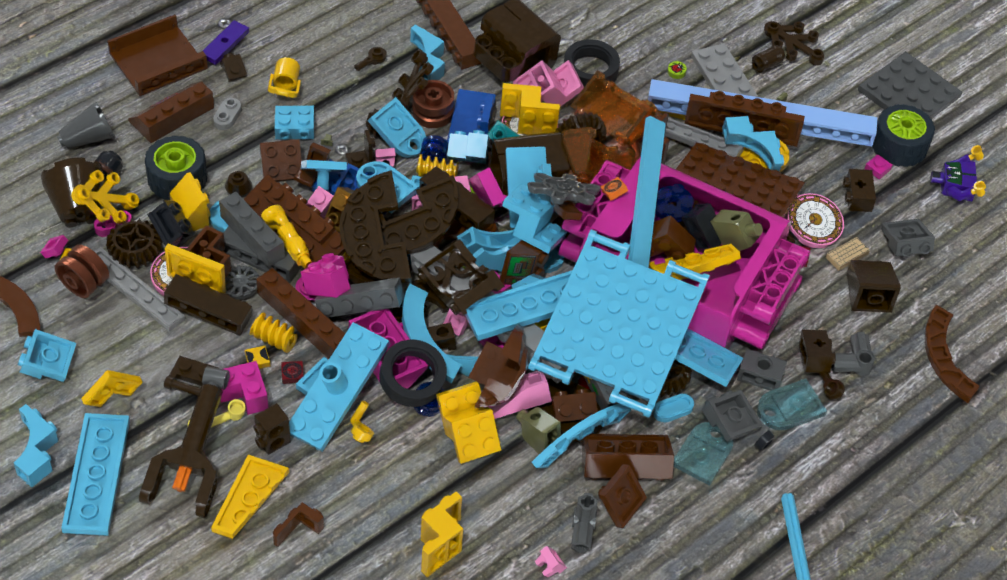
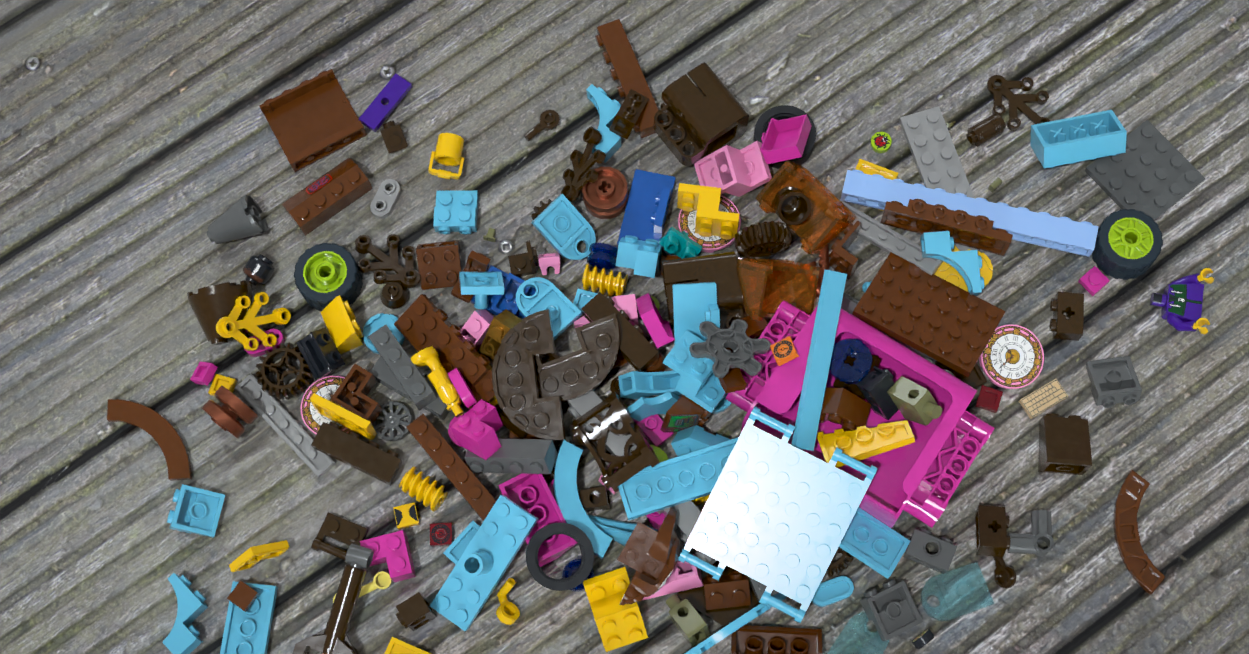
camera: 15 degrees right, 20 degrees up
none -> reddish brown tile [227,580,259,612]
none -> dark brown plant [355,234,420,288]
none -> dark pink beam [448,368,477,408]
none -> dark brown bracket [609,89,648,139]
none -> dark pink container [760,114,812,164]
none -> dark brown piece [771,187,811,225]
none -> medium azure brick [1030,110,1127,168]

